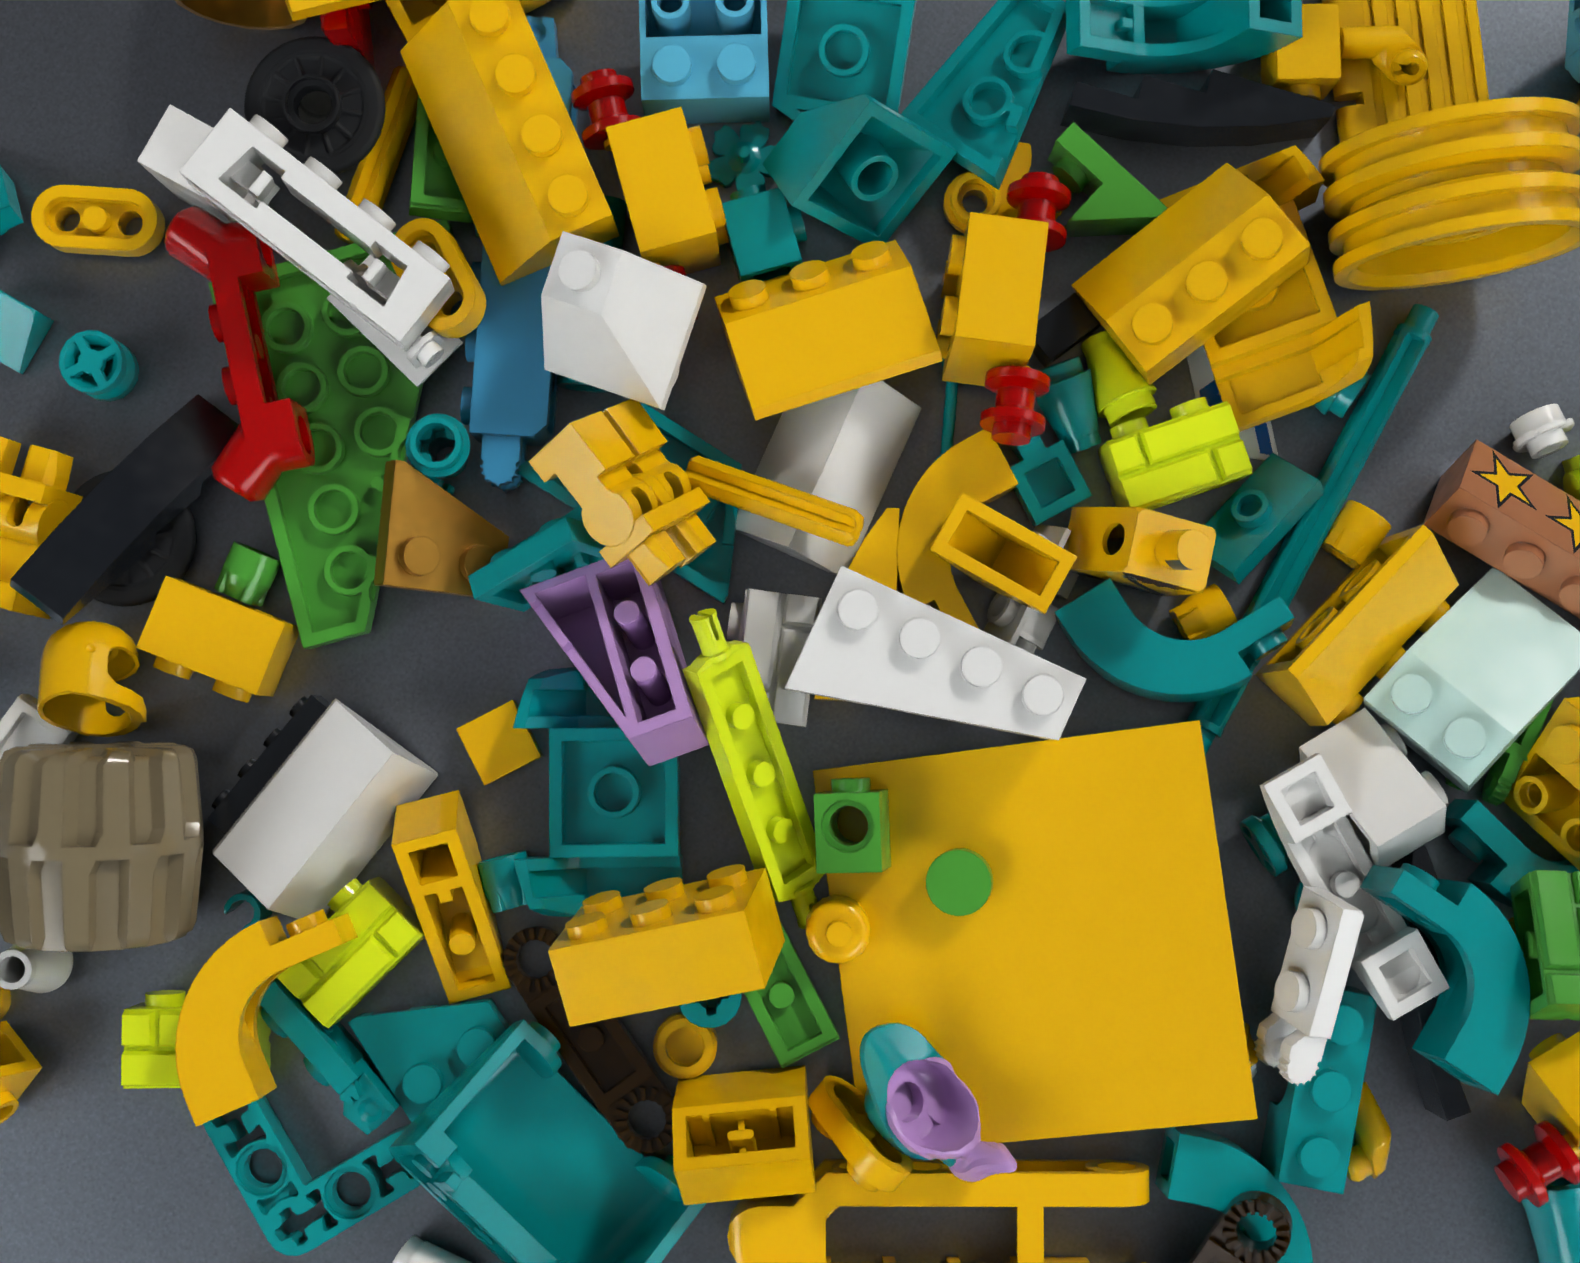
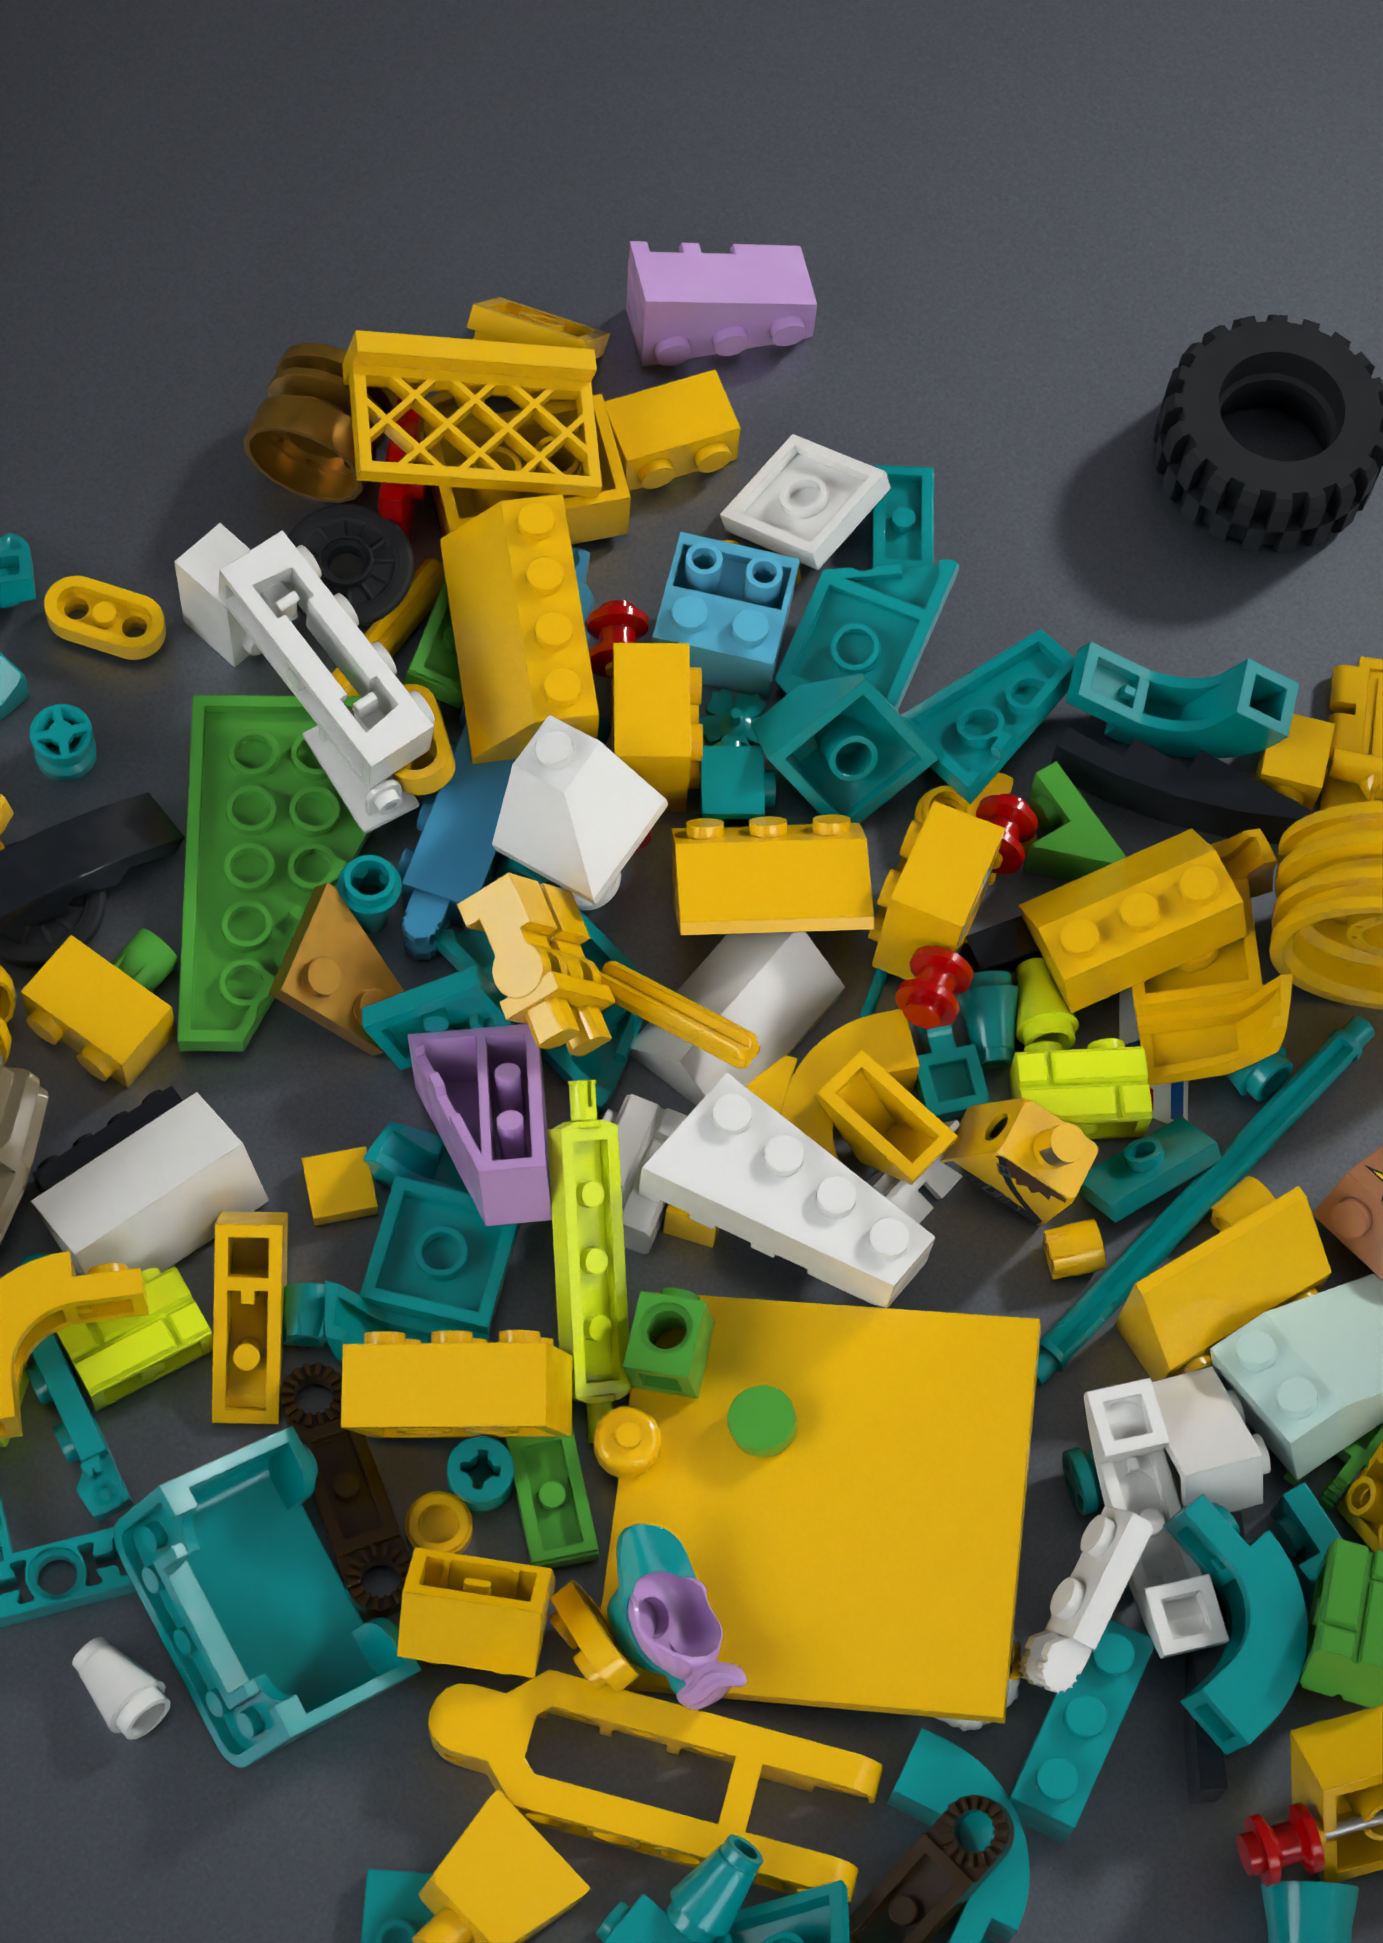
camera: 10 degrees right, 20 degrees down
red plate [164,206,315,502] -> none
teal wing [348,998,510,1123] -> none
teal arch [1054,578,1295,702] -> none
yellow arm [1347,1082,1391,1182] -> none

